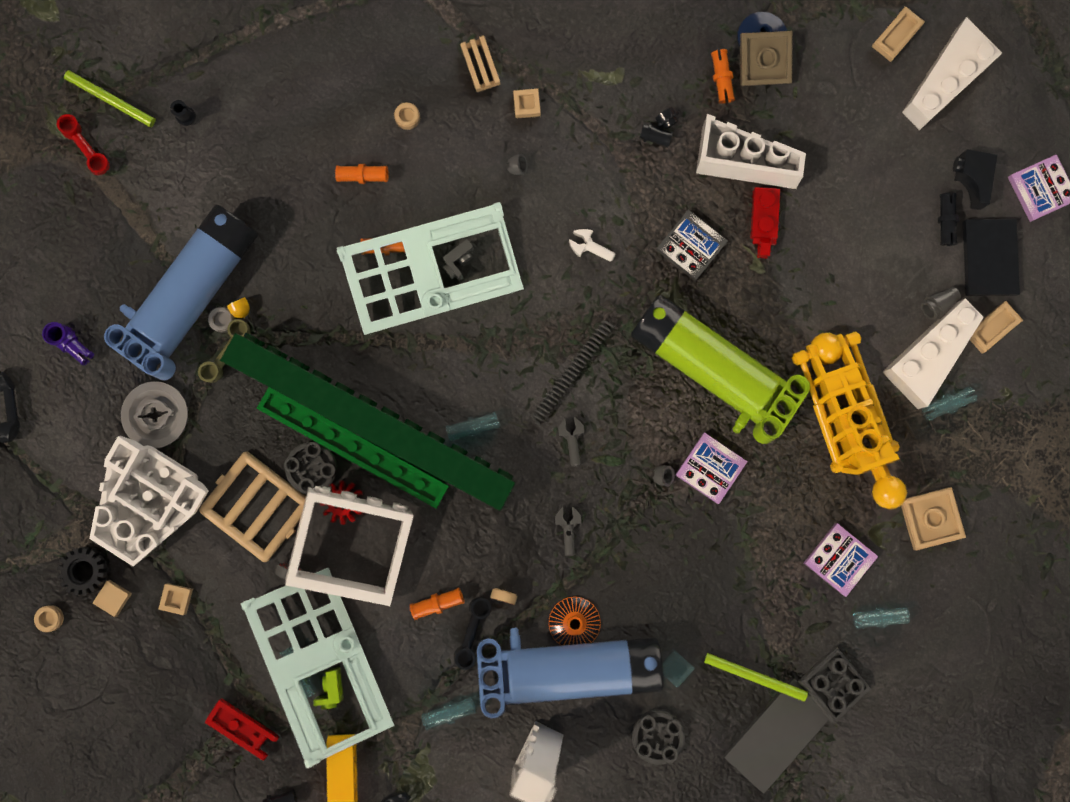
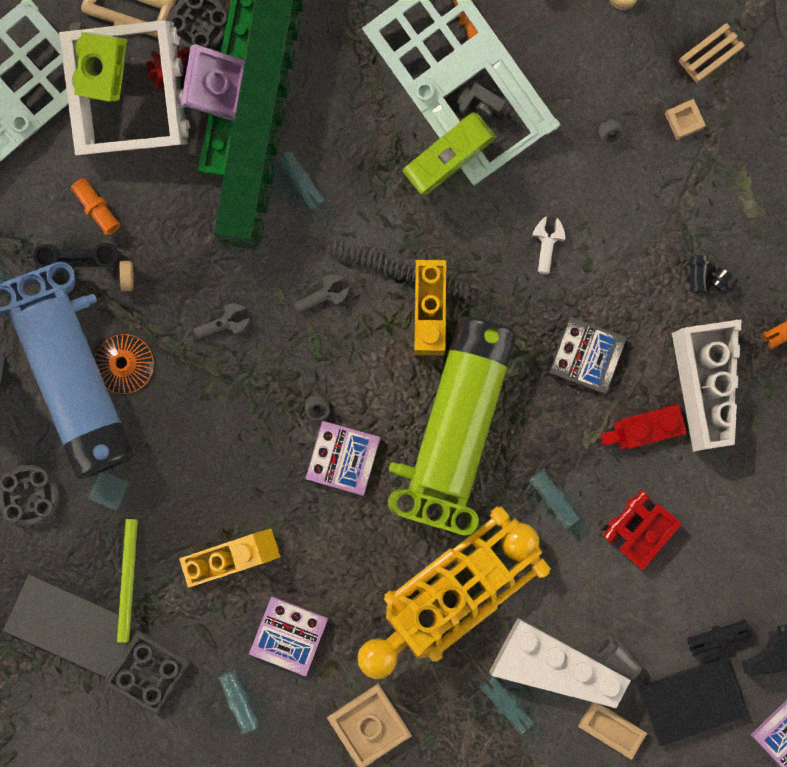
camera: 70 degrees right, 0 degrees up
none -> lime brick [72,32,127,102]
none -> yellow slope [179,528,280,588]
none -> lavender tile [181,44,245,121]
none -> lime axle [402,112,497,195]
none -> yellow slope [414,260,446,356]
none -> clear light blue pin [528,469,581,529]
none -> red plate [602,490,682,570]

